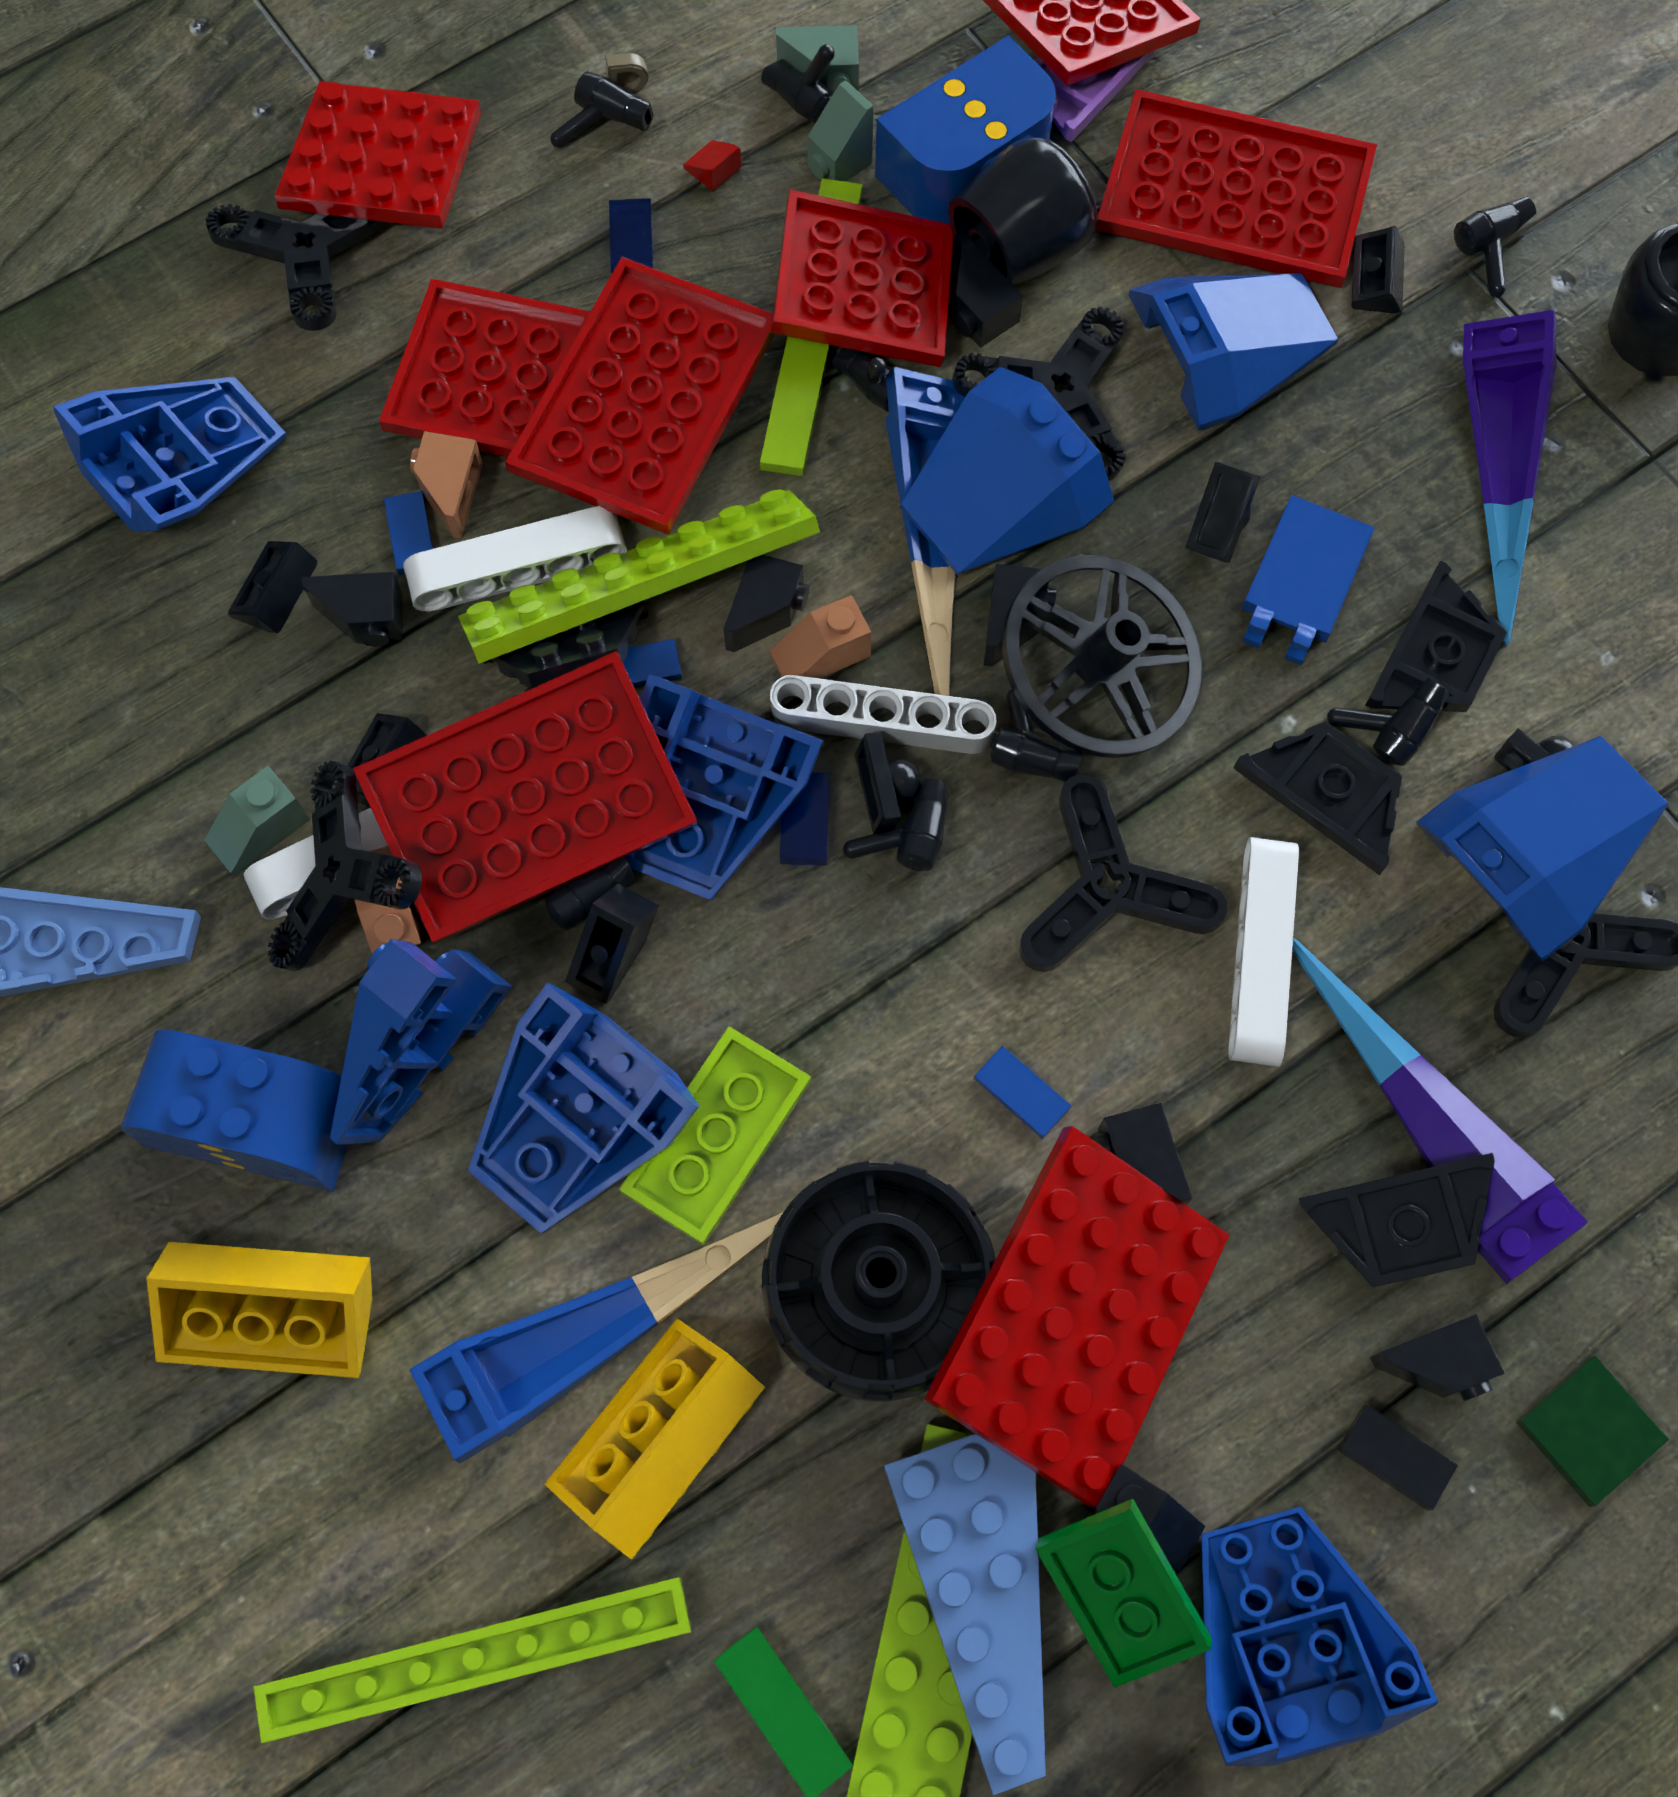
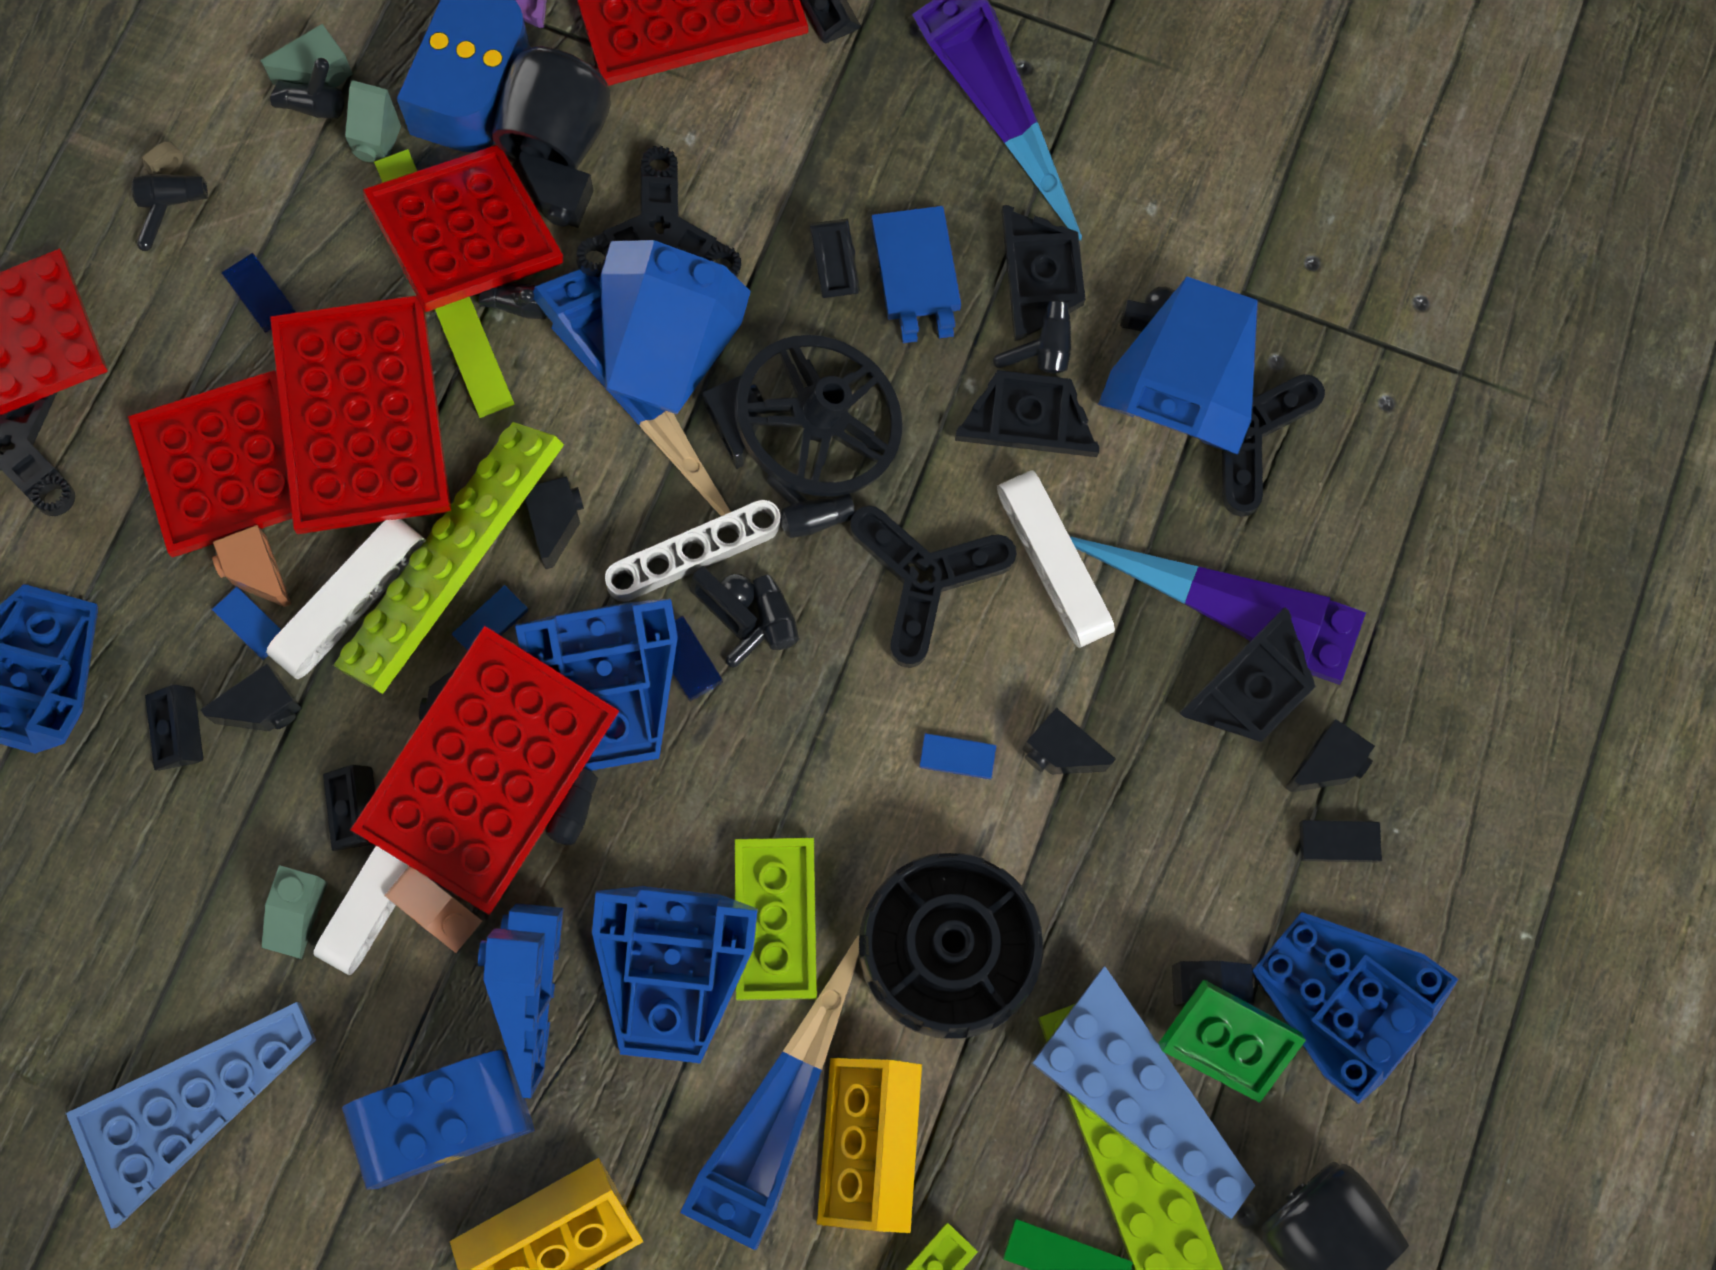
camera: 40 degrees left, 5 degrees up
black piece [268,760,422,971] -> none
black wing [483,600,648,689] -> none
black slope [565,884,659,1004] -> none
red slope [683,140,742,191] -> none
nougat slope [770,595,871,678] -> none
red plate [924,1126,1230,1509] -> none
blue wedge [1128,273,1338,430] -> none
dark green tile [1516,1356,1669,1507] -> none

